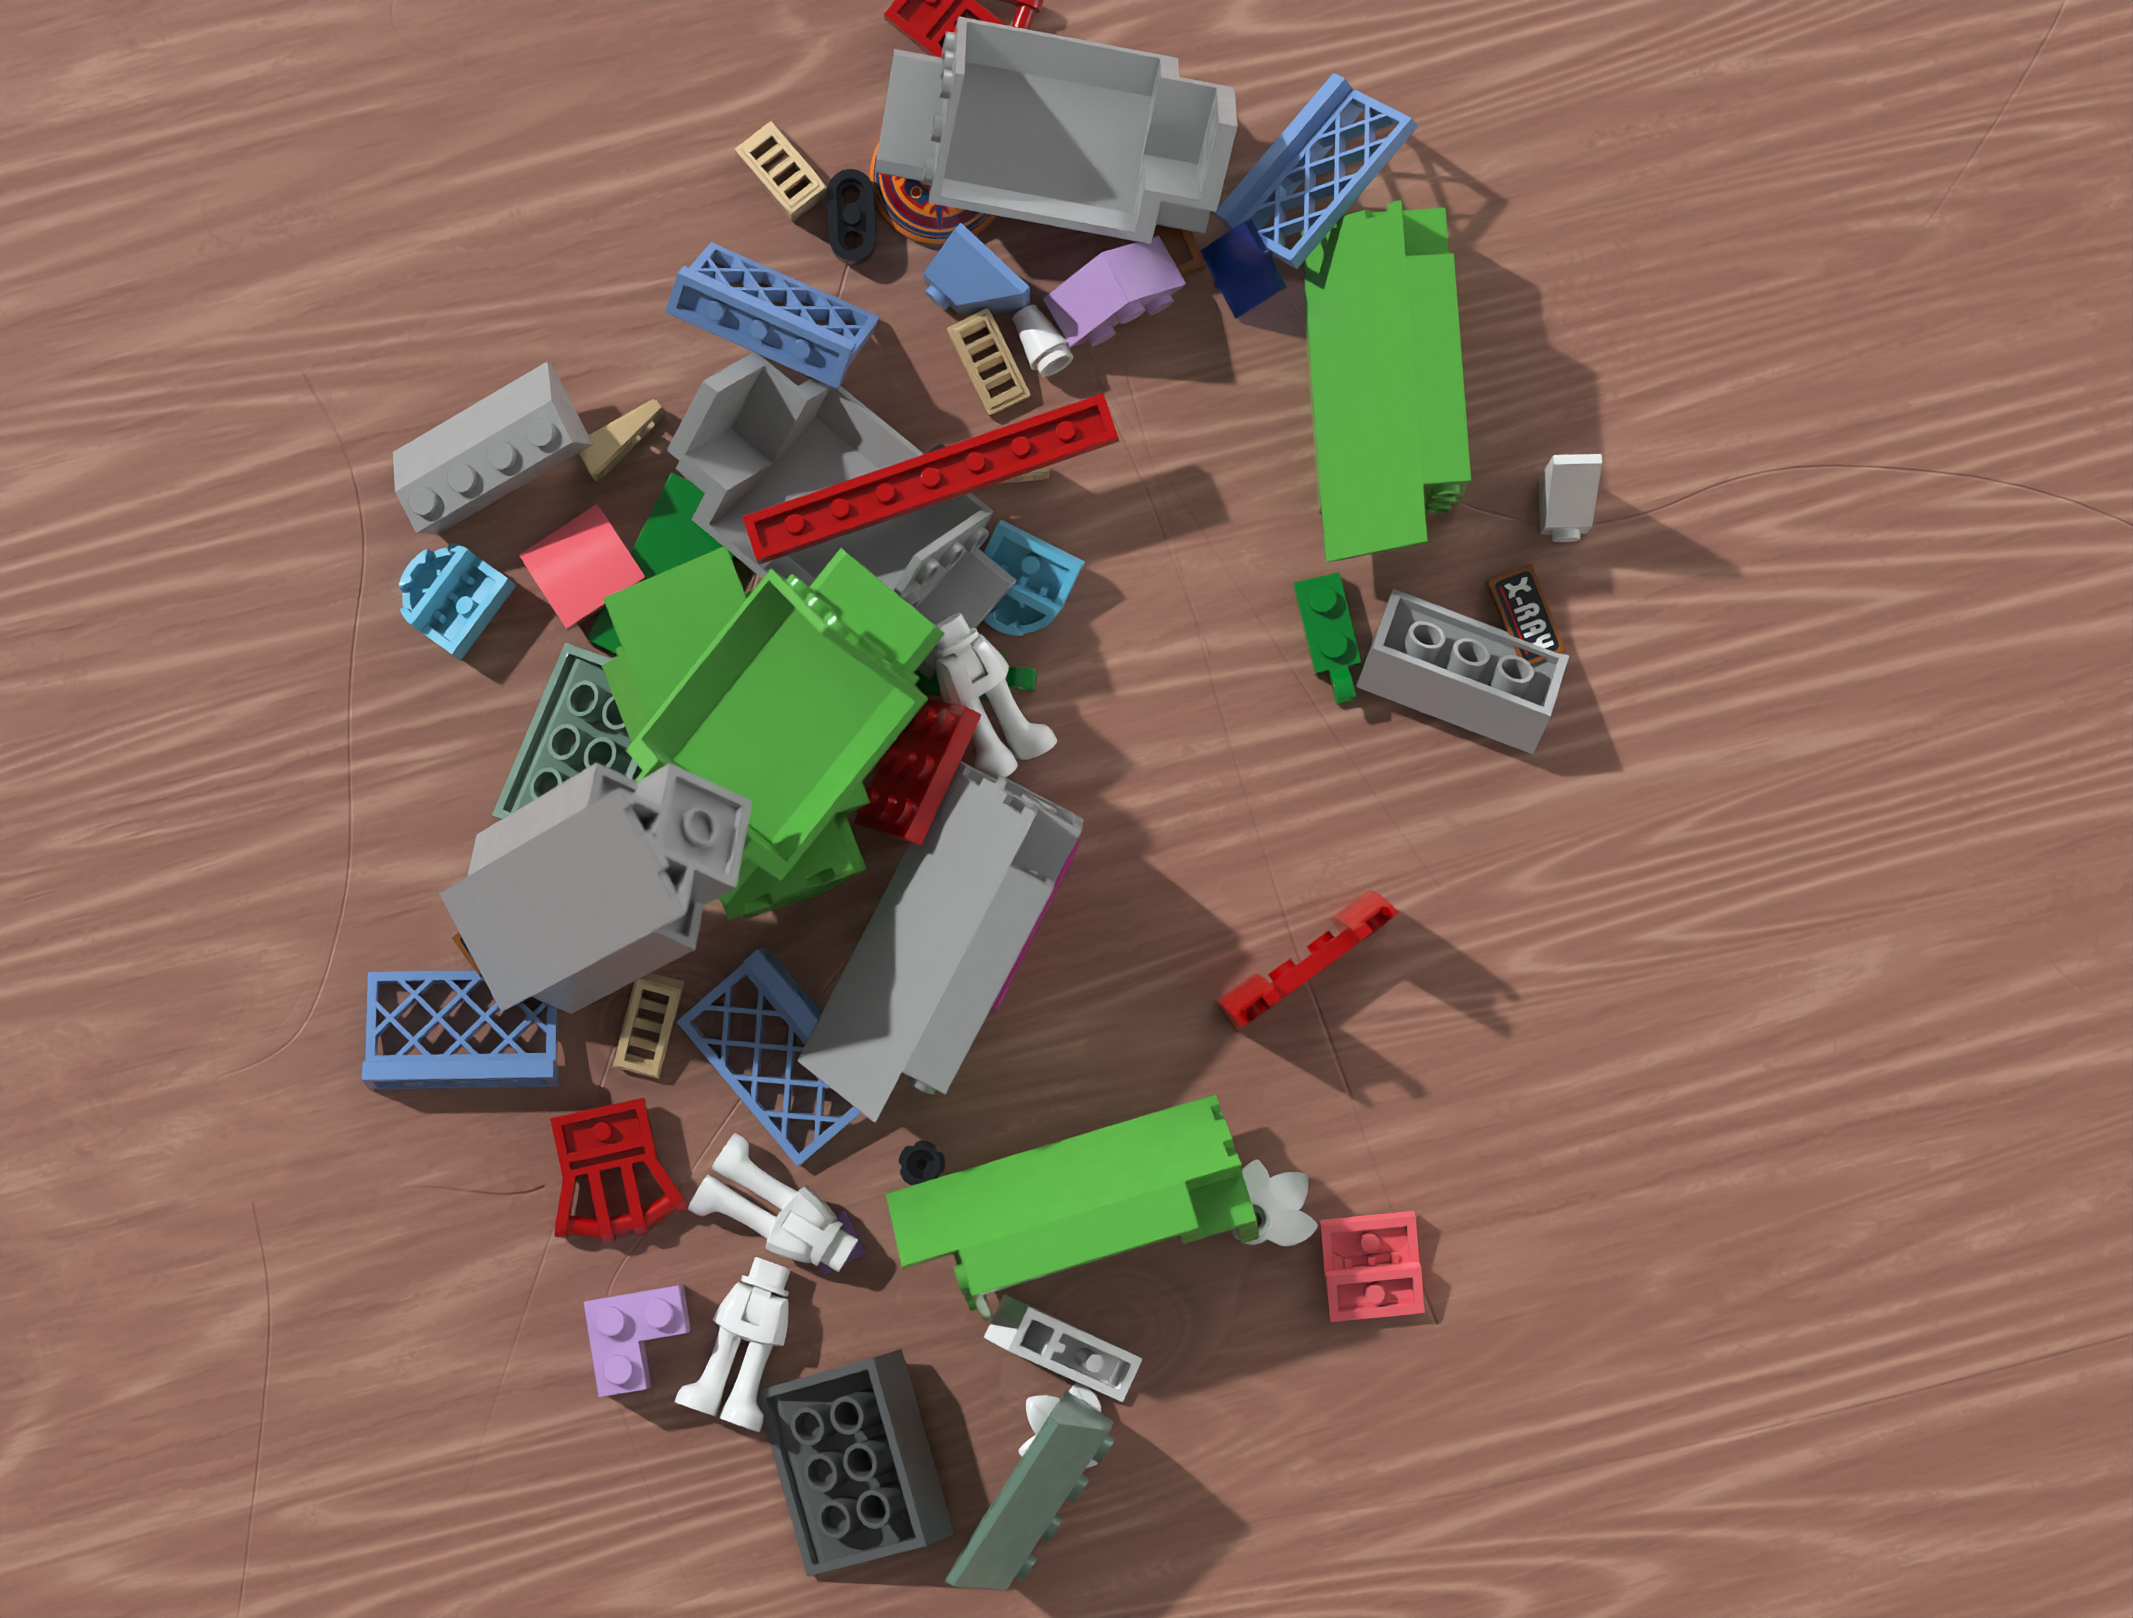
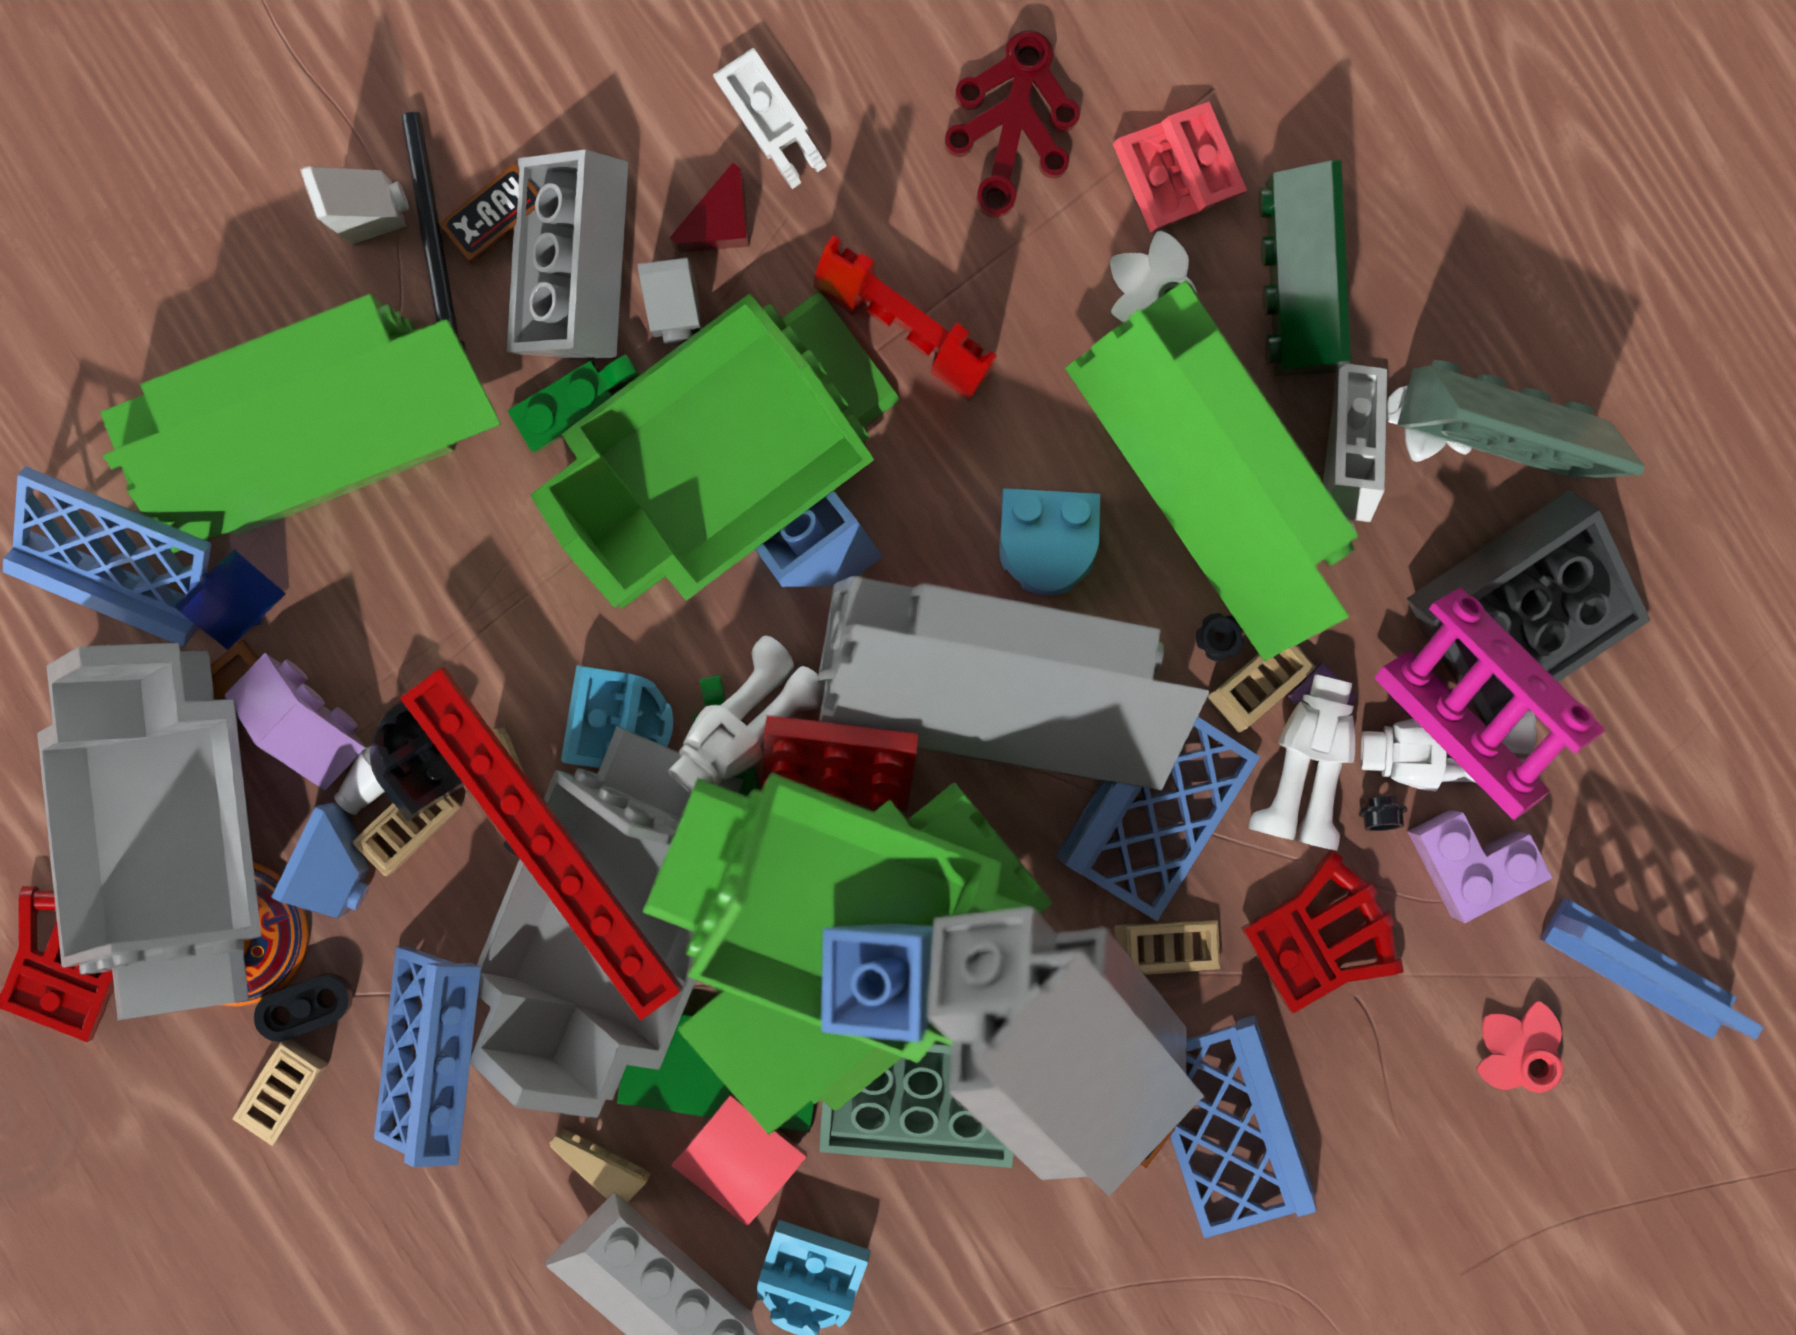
camera: 110 degrees left, 5 degrees up
none -> black slope [370,702,465,821]
none -> black bar [401,112,466,352]
none -> bright green panel [530,291,900,609]
none -> light grey slope [638,258,703,344]
none -> dark red slope [670,163,749,252]
none -> white hinge [713,48,826,189]
none -> medium blue slope [755,490,883,587]
none -> medium blue slope [822,923,934,1042]
none -> dark red plant [945,30,1080,218]
none -> medium azure slope [999,488,1100,596]
none -> tan slope [1207,645,1316,733]
none -> dark green slope [1258,160,1351,376]
none -> black plate [1359,796,1408,831]
none -> dark pink fence [1374,587,1606,820]
none -> coral plate [1476,1001,1564,1093]
none -> medium blue fence [1540,898,1764,1040]

